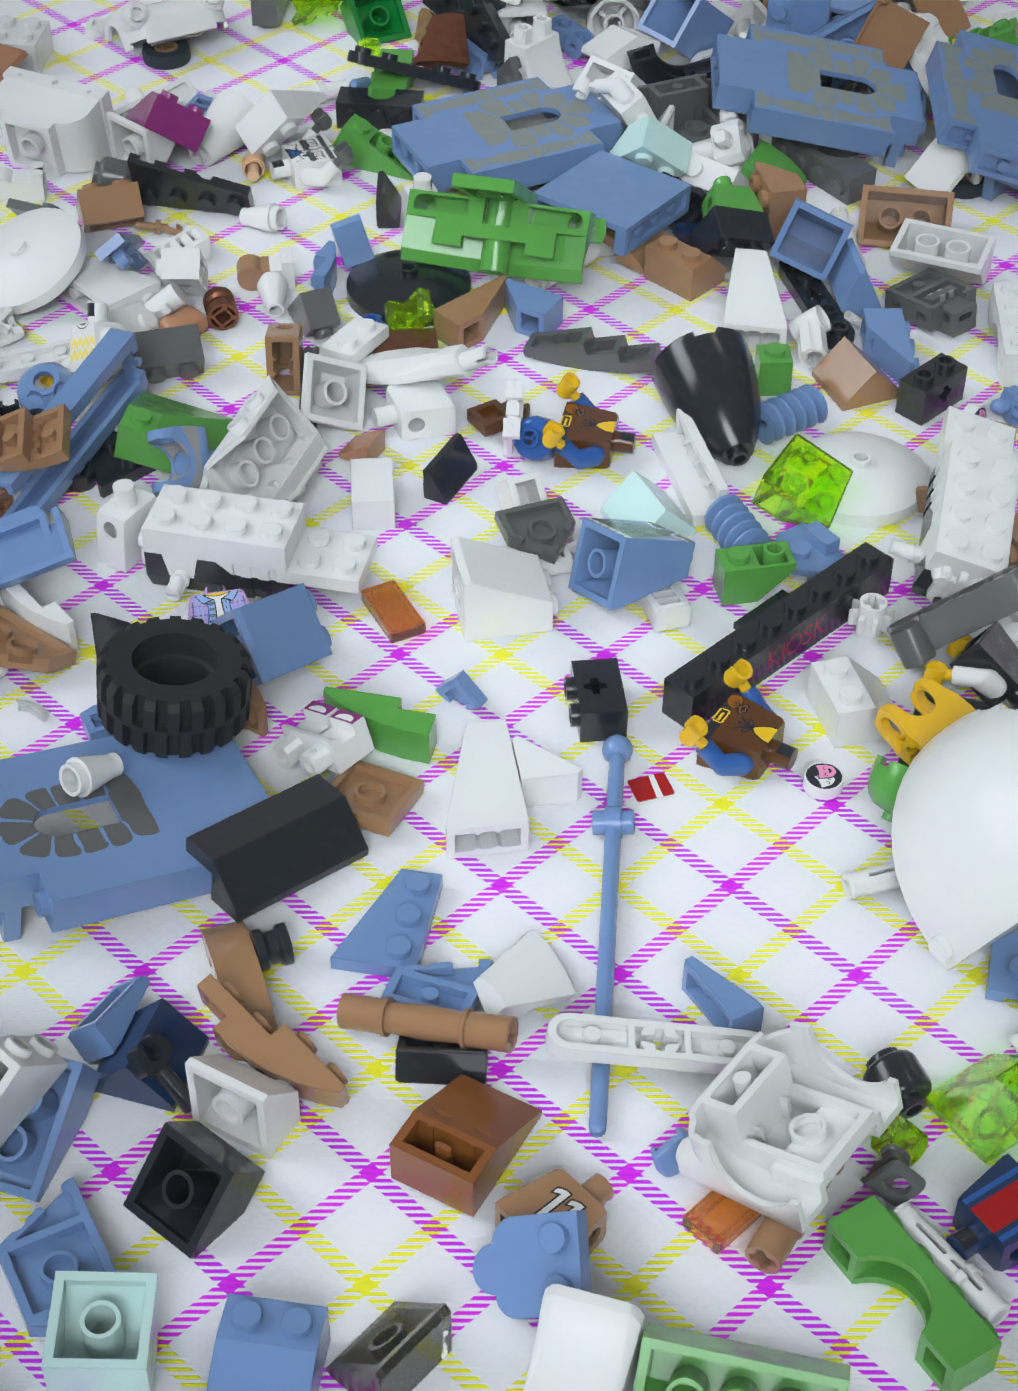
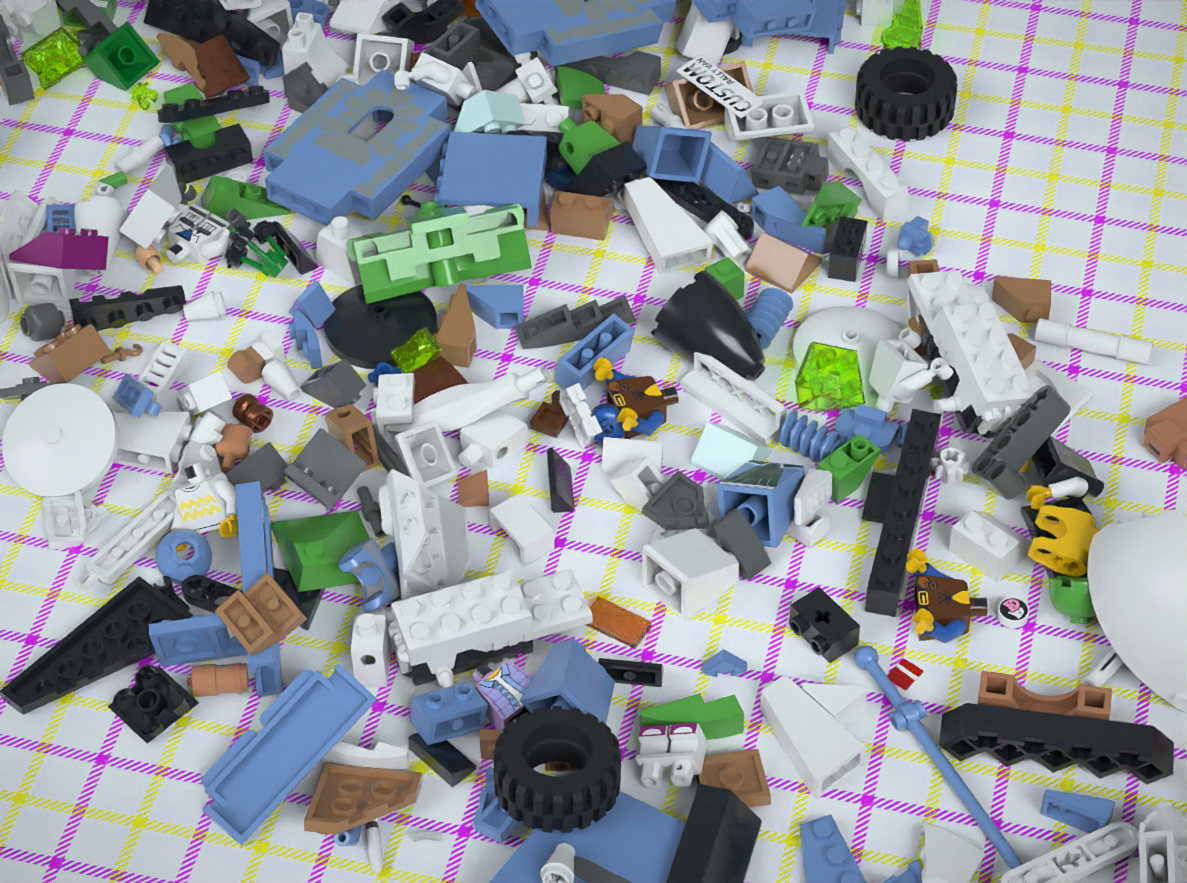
camera: 30 degrees left, 5 degrees up
none -> plant [224,220,289,278]
none -> dark grey bracket [283,428,367,511]
none -> medium blue brick [409,682,488,745]
none -> medium blue brick [553,313,635,391]
none -> black slope [598,658,664,687]
none -> white slope [602,437,663,474]
none -> white sticker [676,55,765,118]
none -> dark grey slope [713,509,771,580]
none -> white slope [794,469,832,525]
none -> bright green slope [802,181,862,227]
none -> white torso [869,329,953,413]
none -> black brick [939,703,1174,785]
none -> nougat arch [977,671,1112,720]

